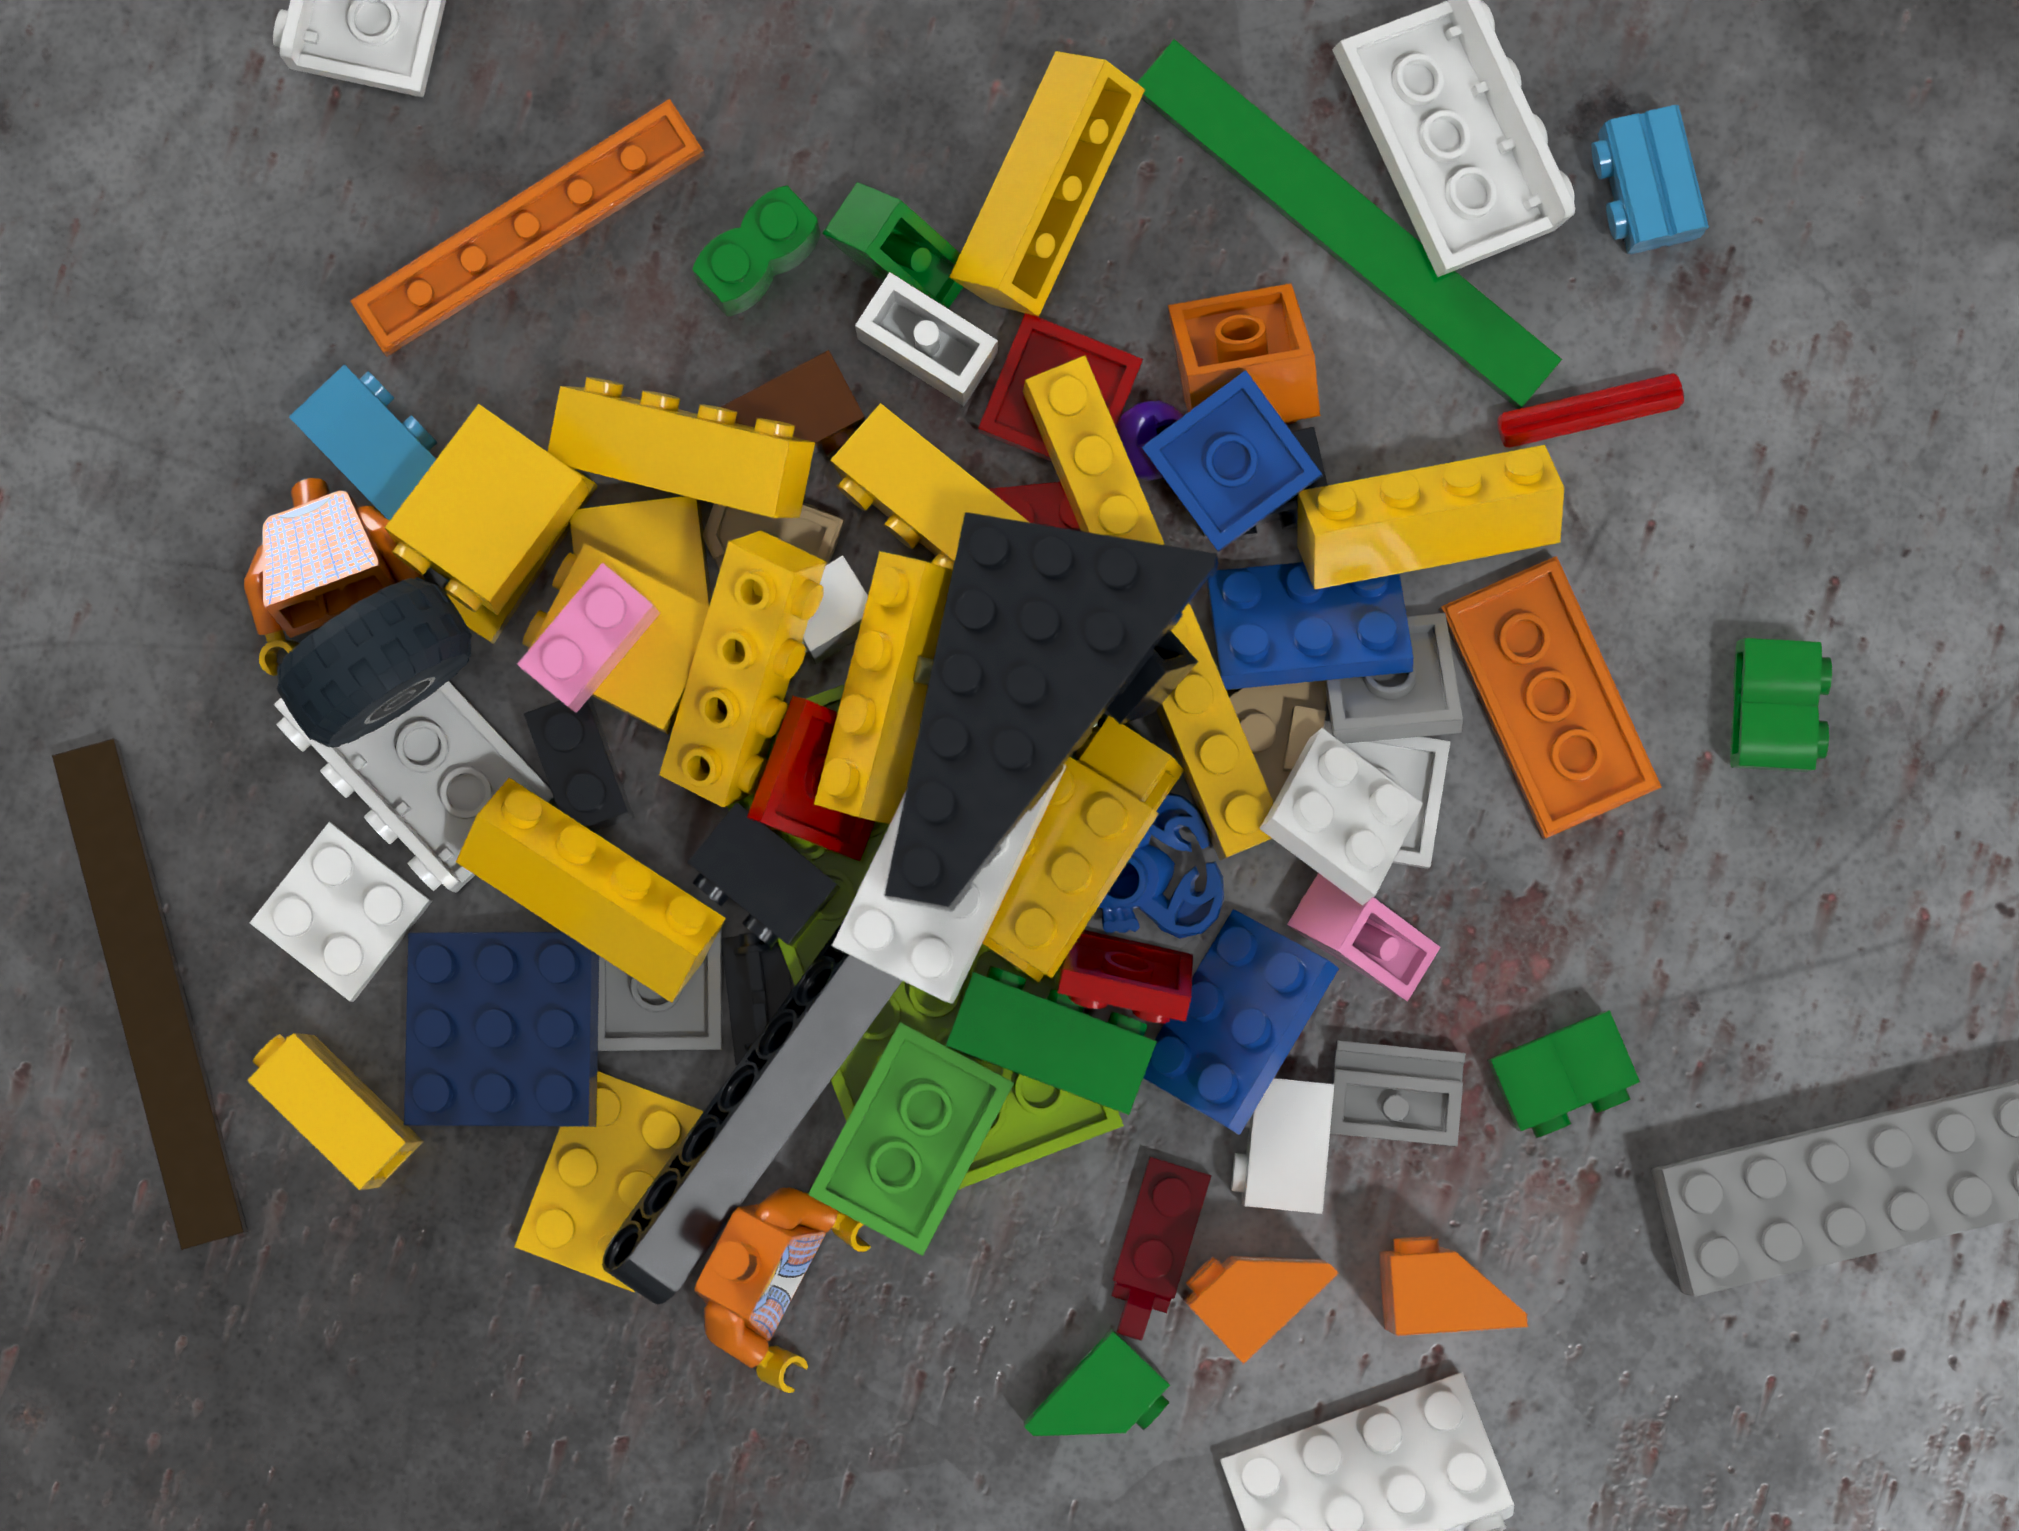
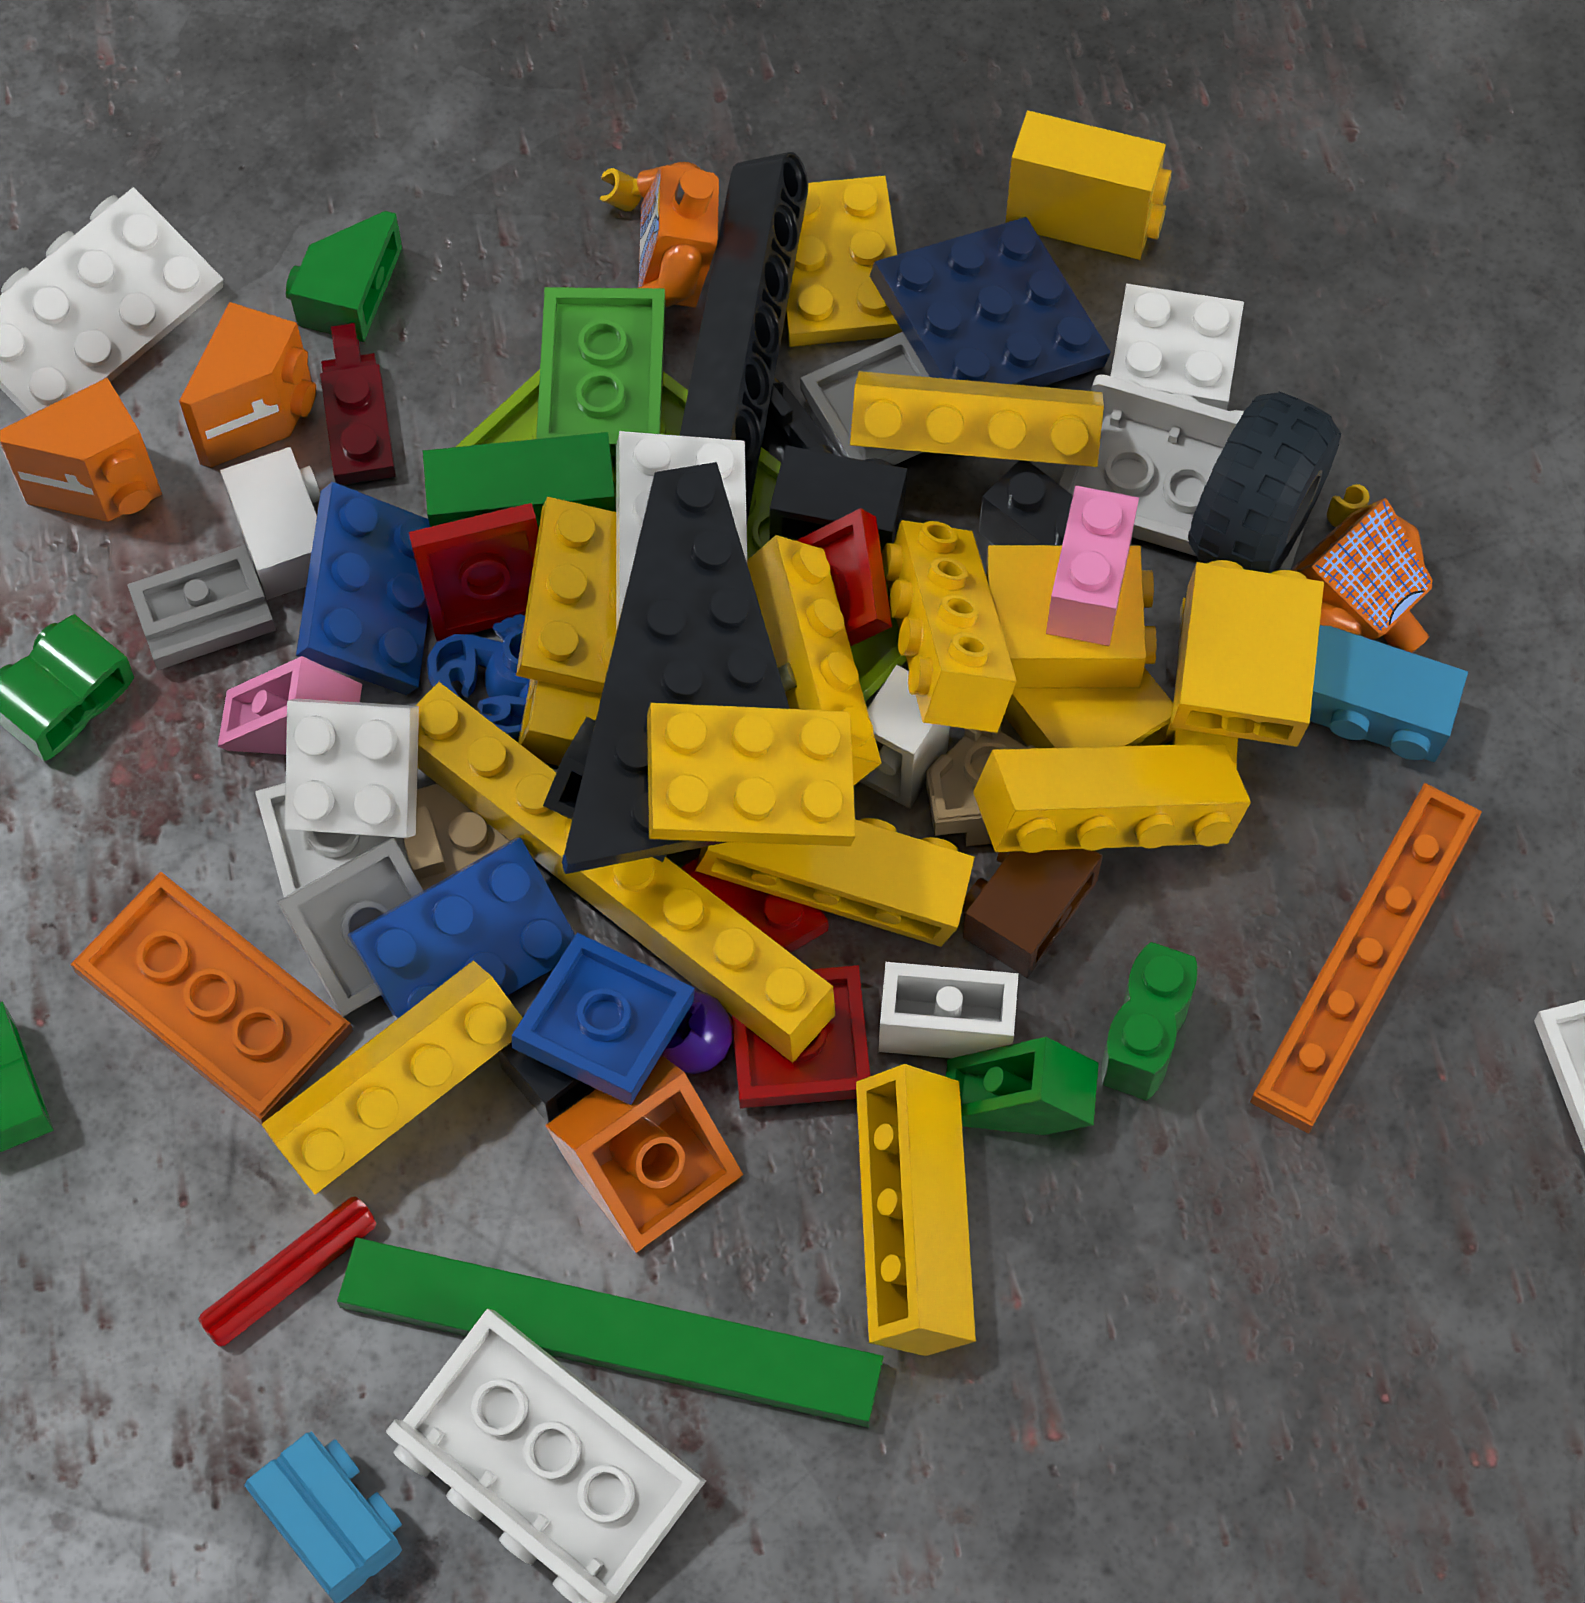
camera: 155 degrees right, 20 degrees down
dark brown tile [52,738,248,1250] -> none
none -> yellow plate [647,703,856,846]

